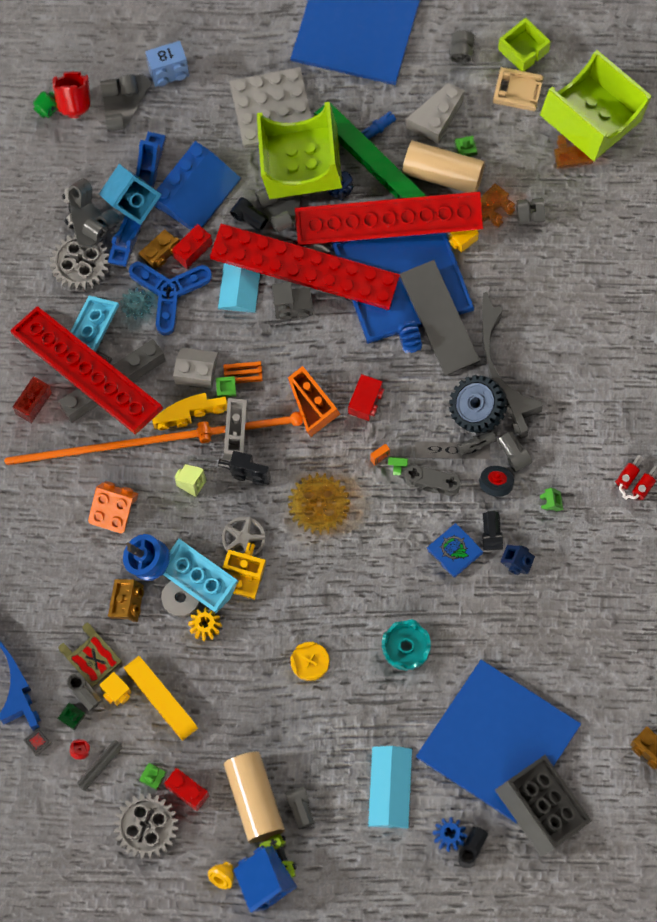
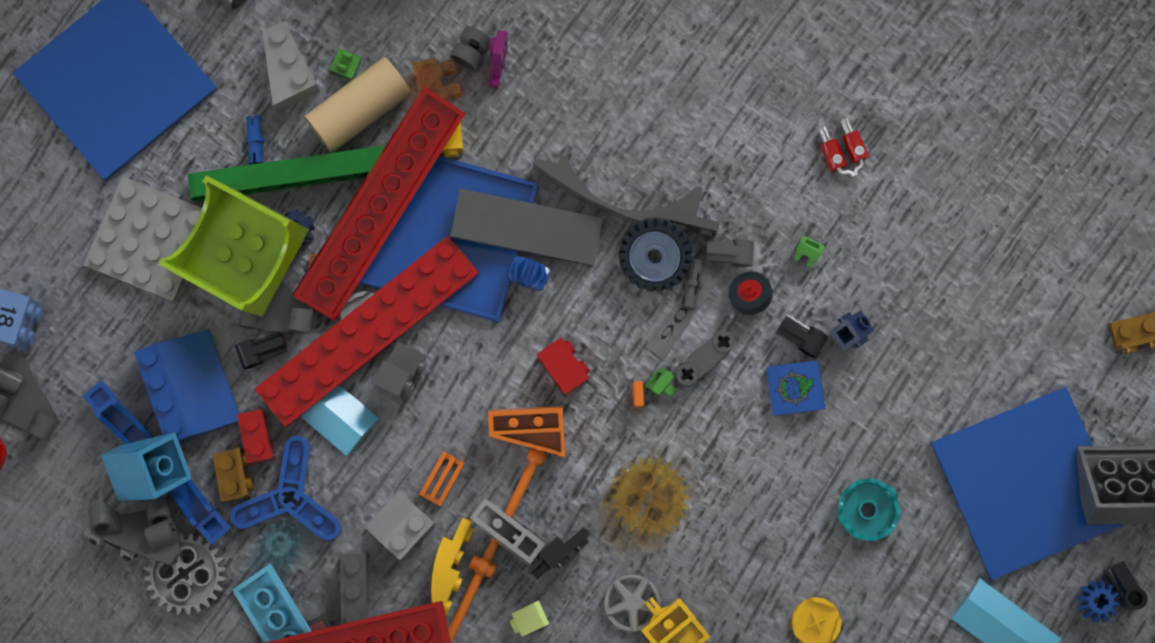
camera: 65 degrees left, 10 degrees up
bright green tile [216,376,236,398] -> none
none -> magenta wing [488,30,508,89]

